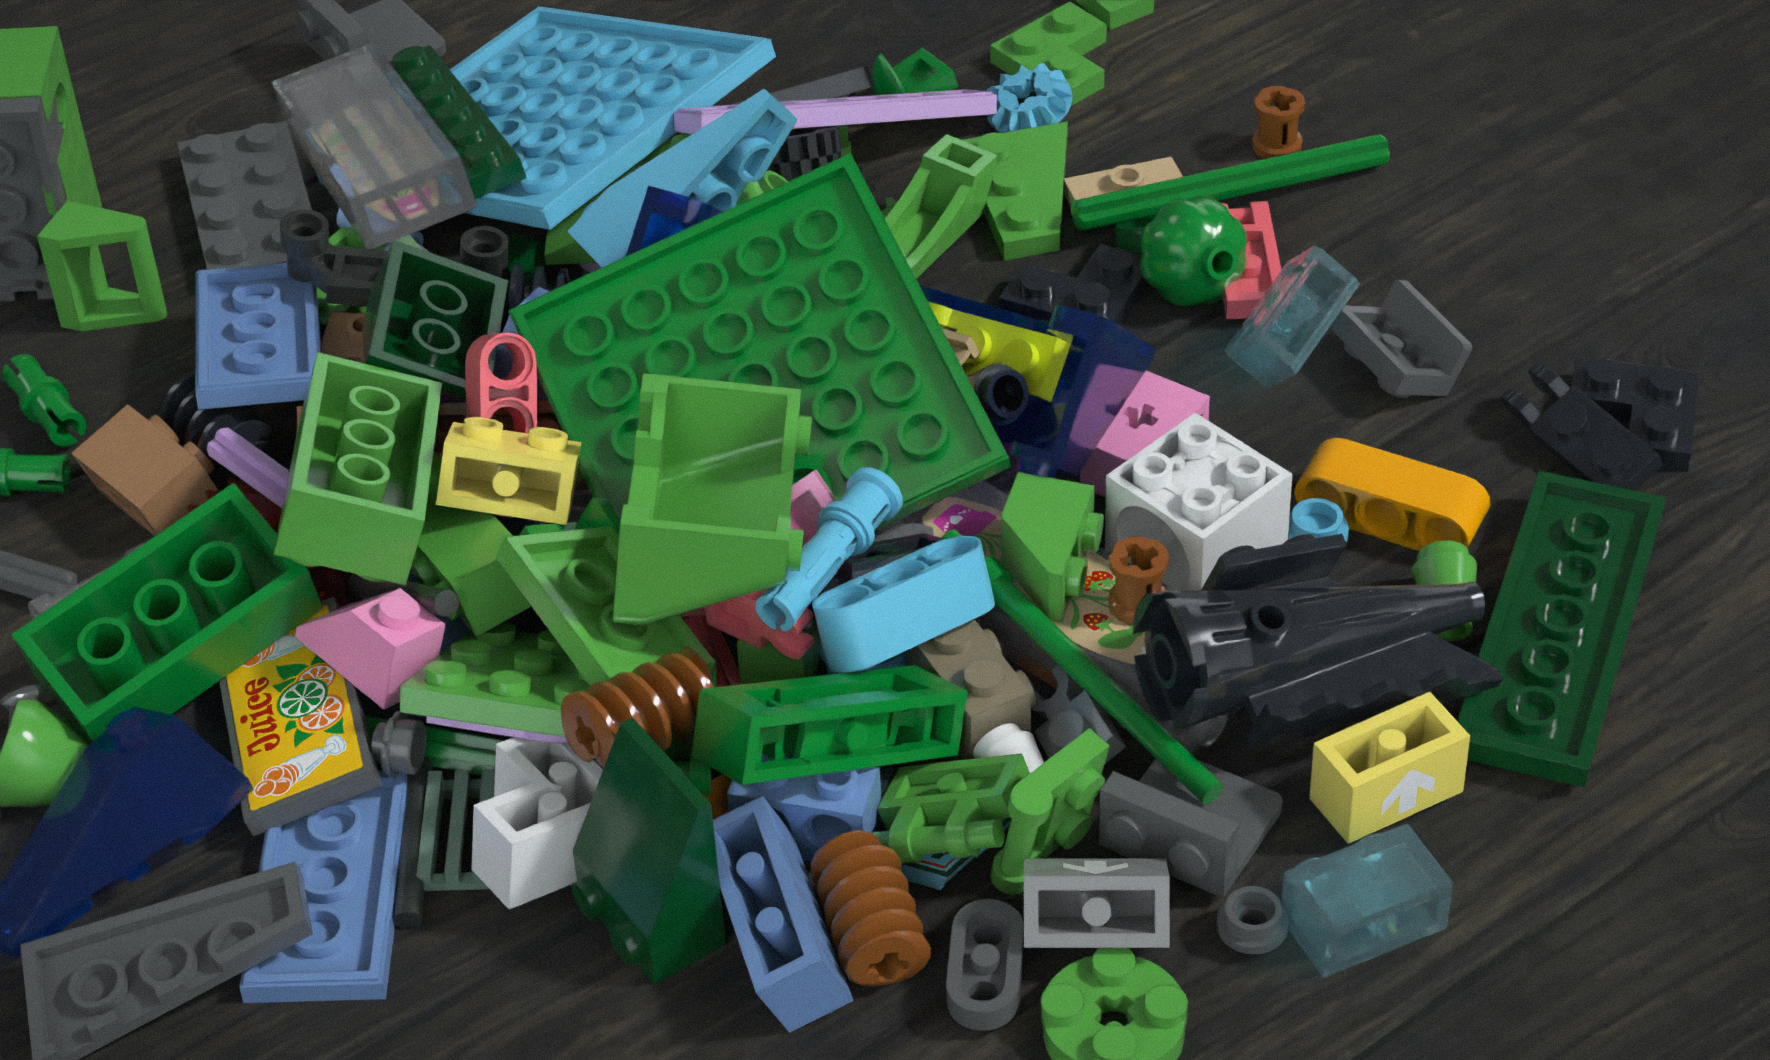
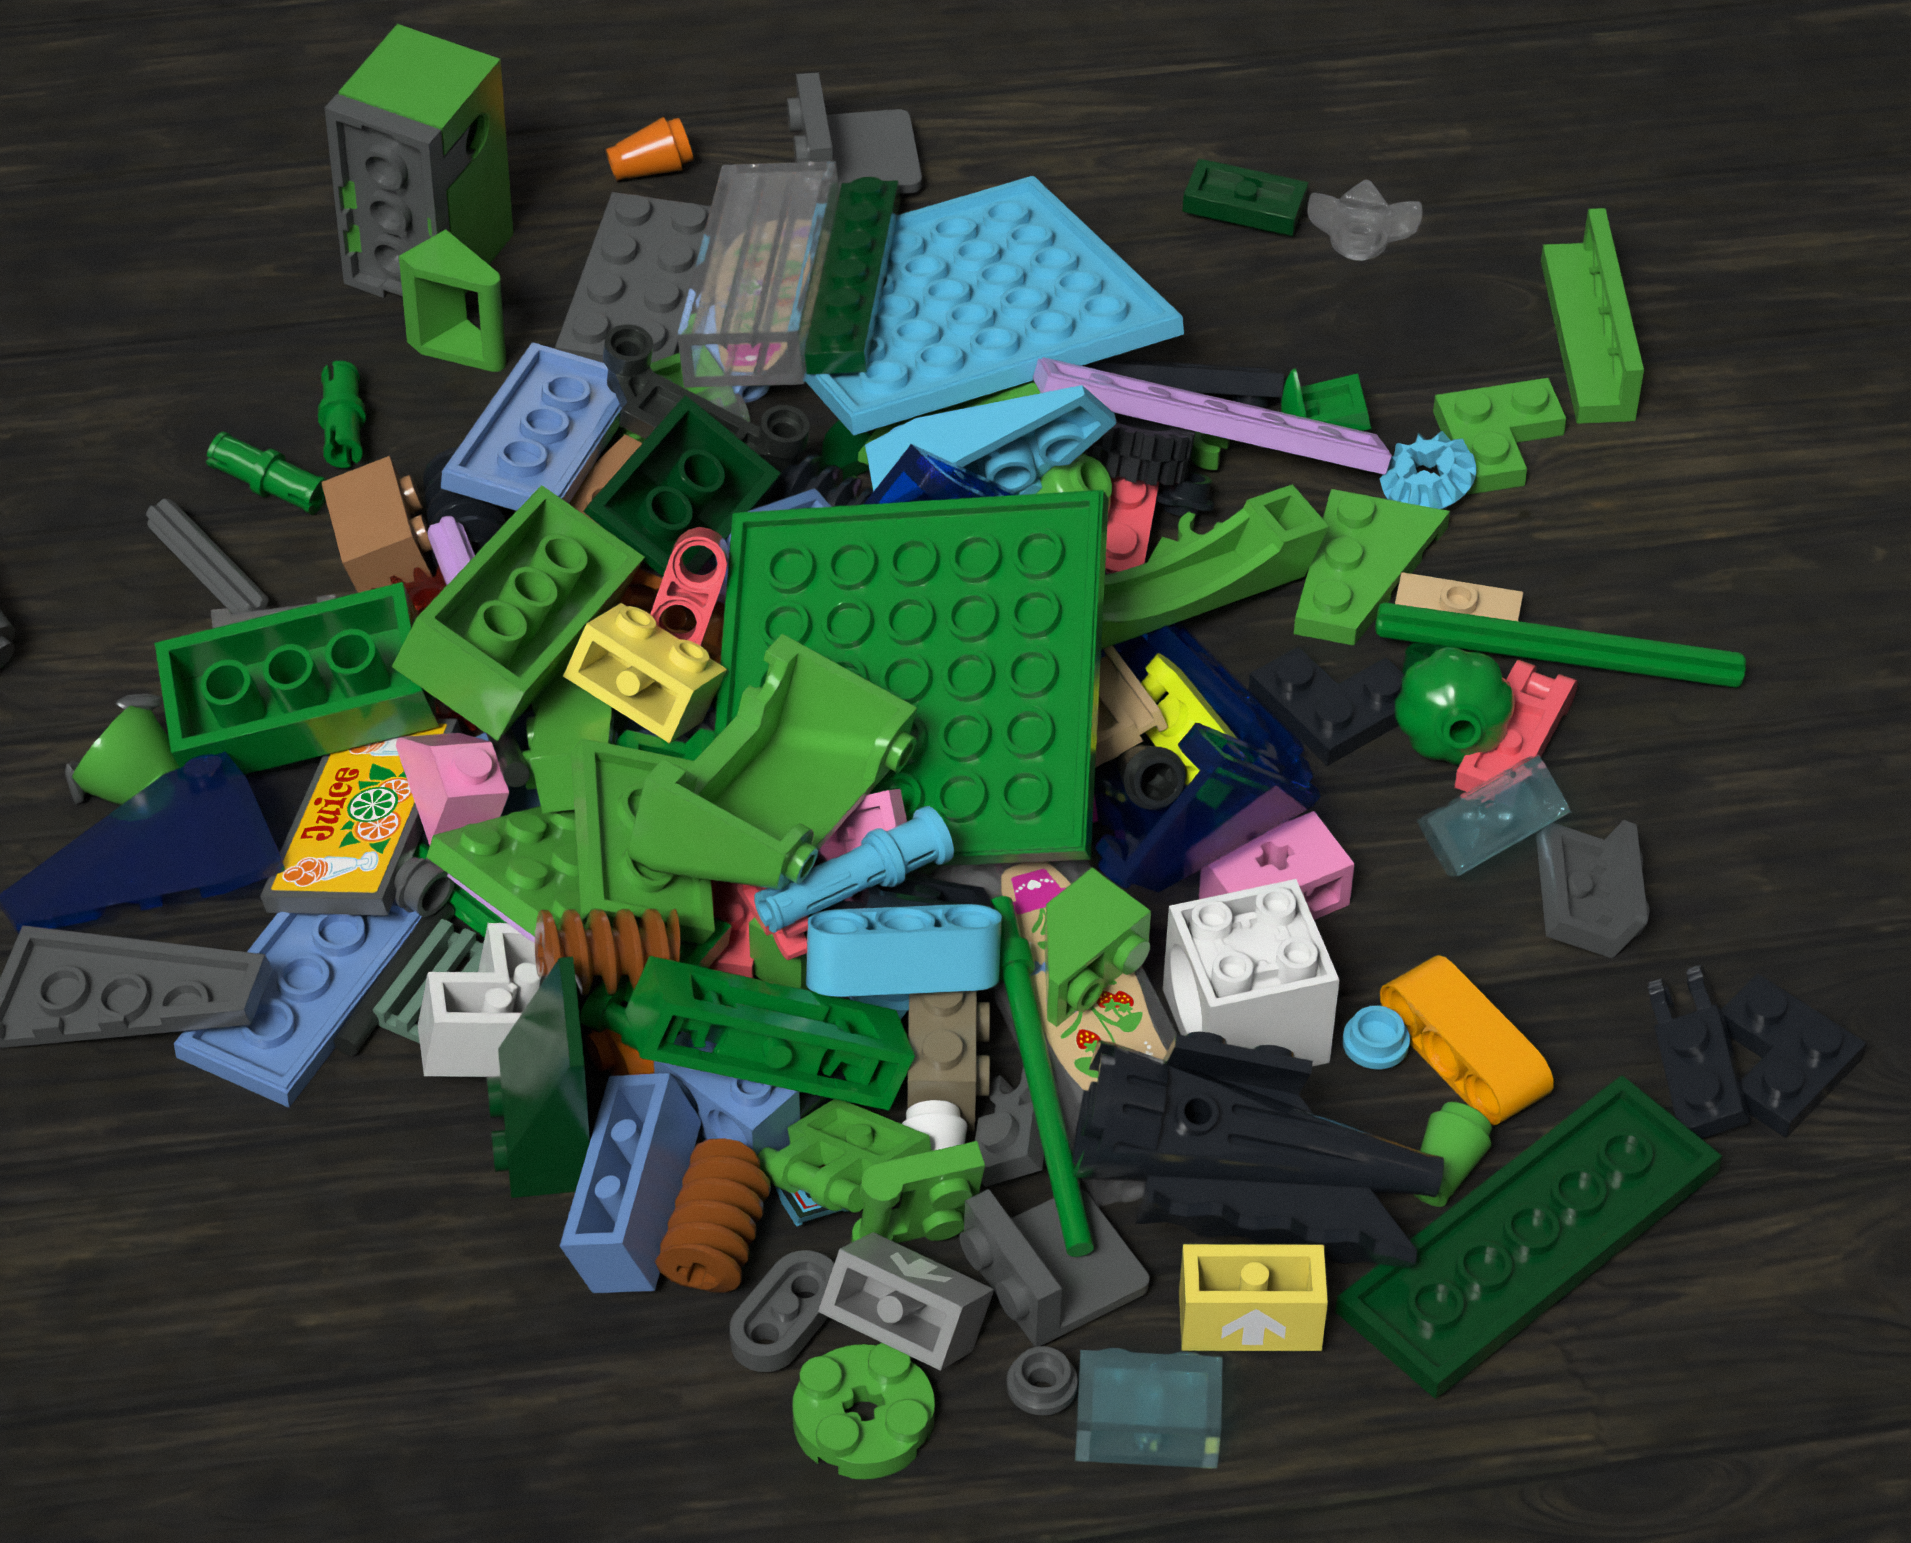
camera: 25 degrees right, 5 degrees up
dark orange bush [1108,536,1169,625] -> none
dark orange bush [1252,86,1305,159] -> none
none -> orange cone [605,117,694,181]

